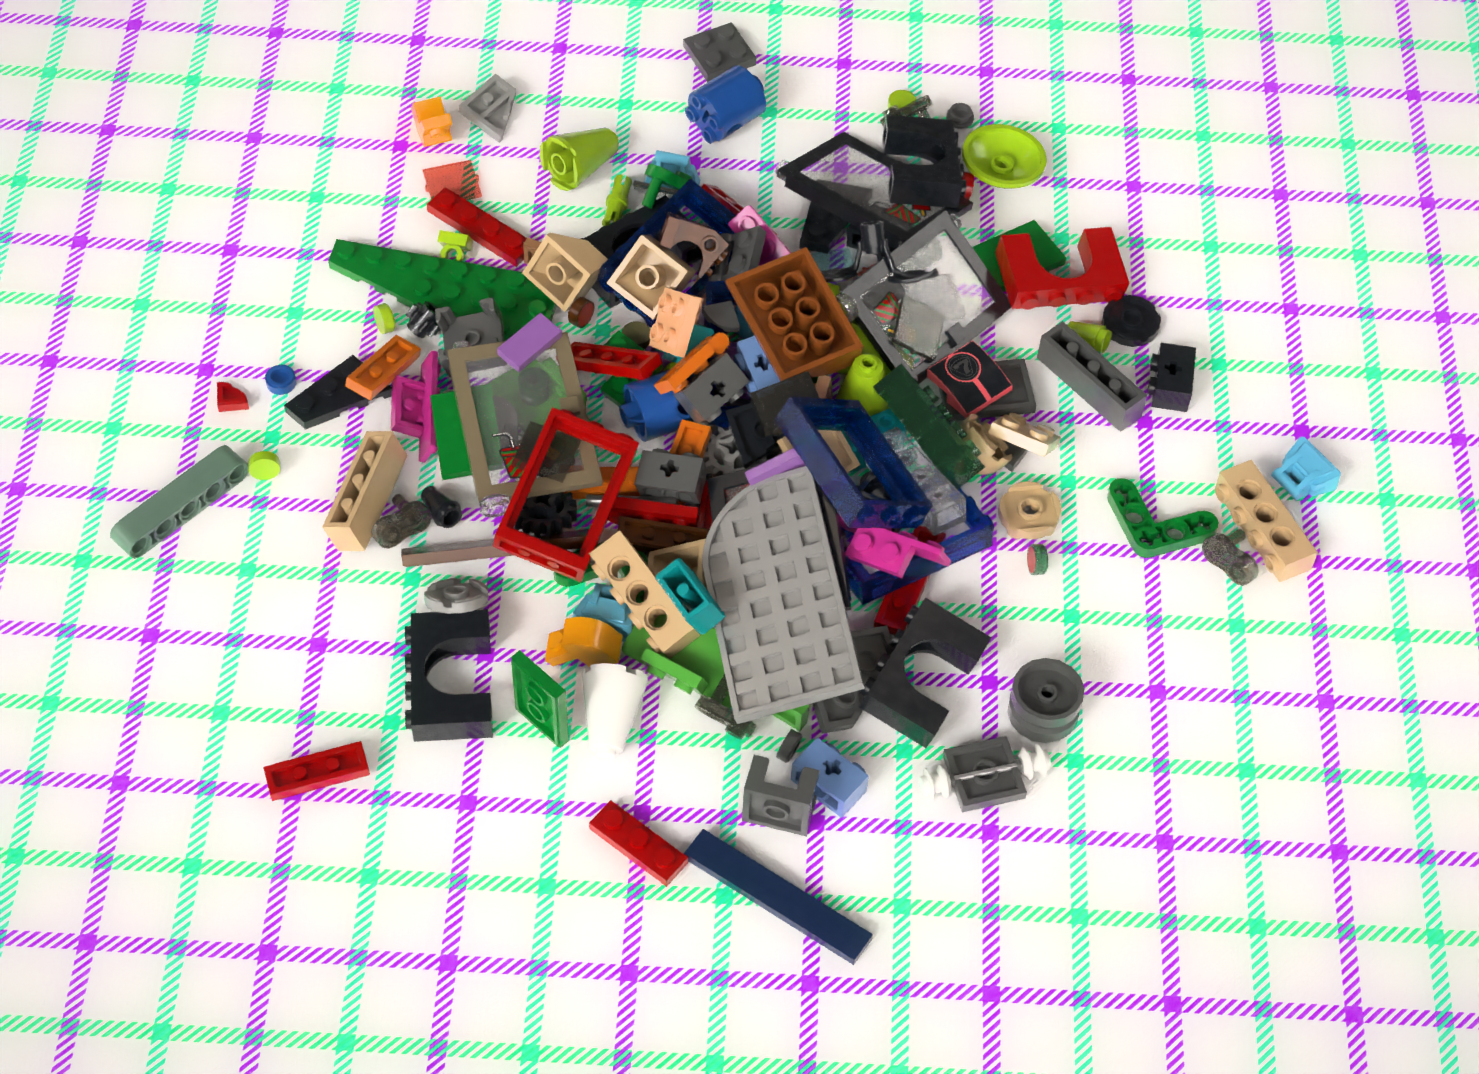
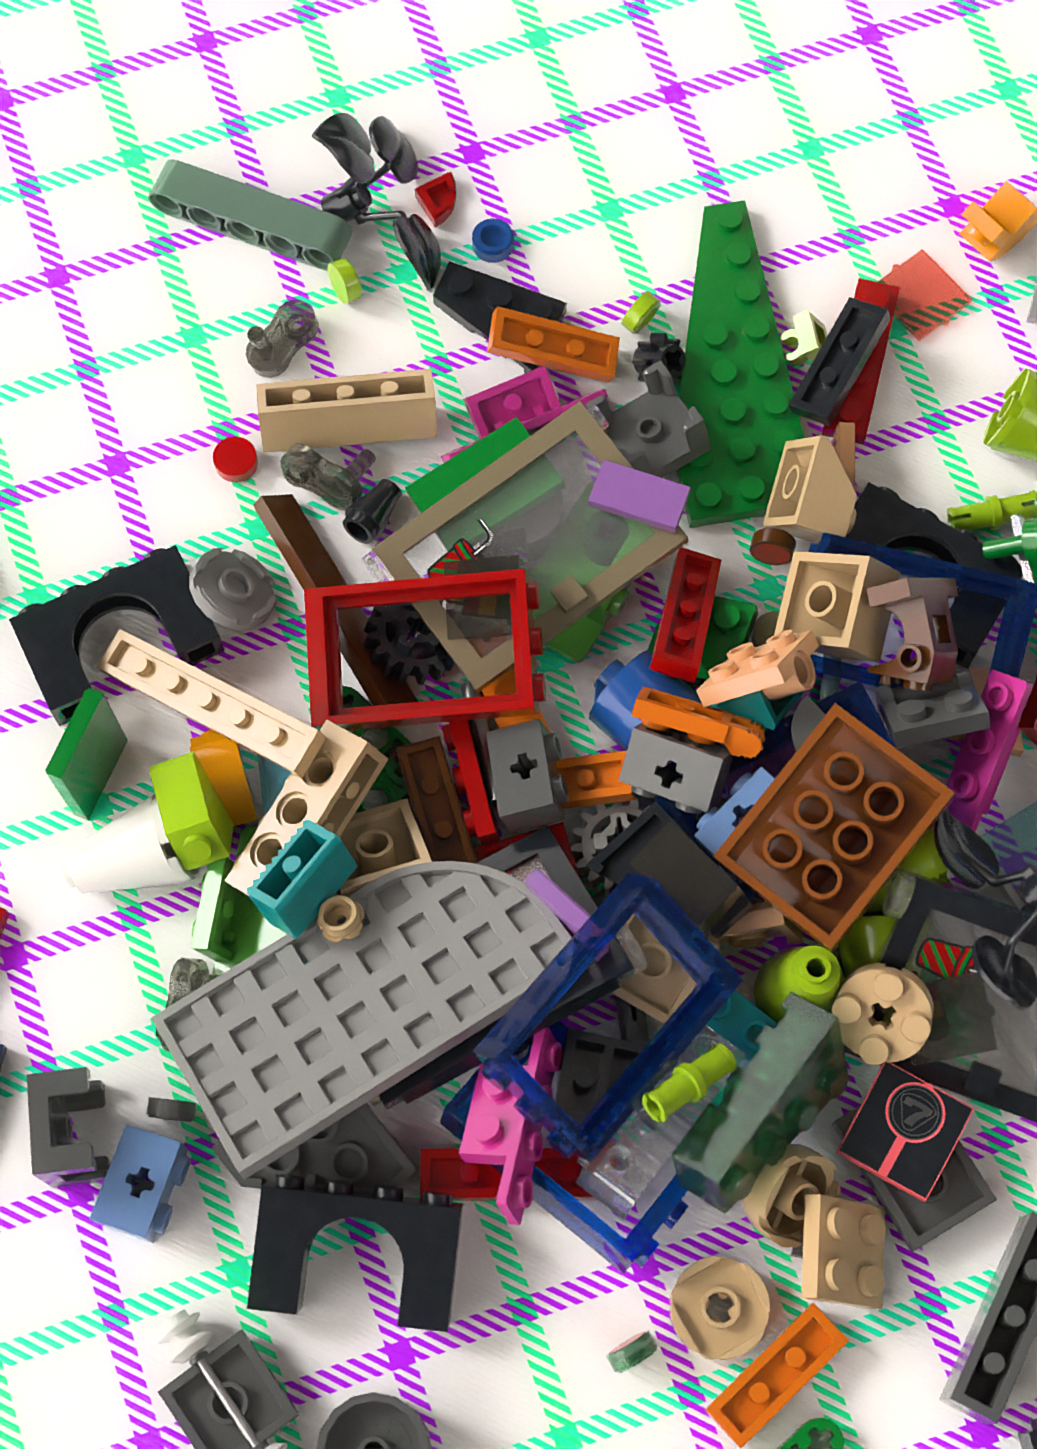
camera: 70 degrees right, 15 degrees up
none -> plate [96,629,327,778]
none -> lime slope [149,751,234,871]
none -> red tile [213,436,258,482]
none -> clear smoke piece [245,300,319,378]
none -> black plant [311,113,441,290]
none -> tan plate [317,895,365,943]
none -> lime pin [642,1043,737,1123]
none -> orange plate [704,1303,849,1449]
none -> black plate [789,297,891,426]
none -> tan plate [832,963,934,1065]

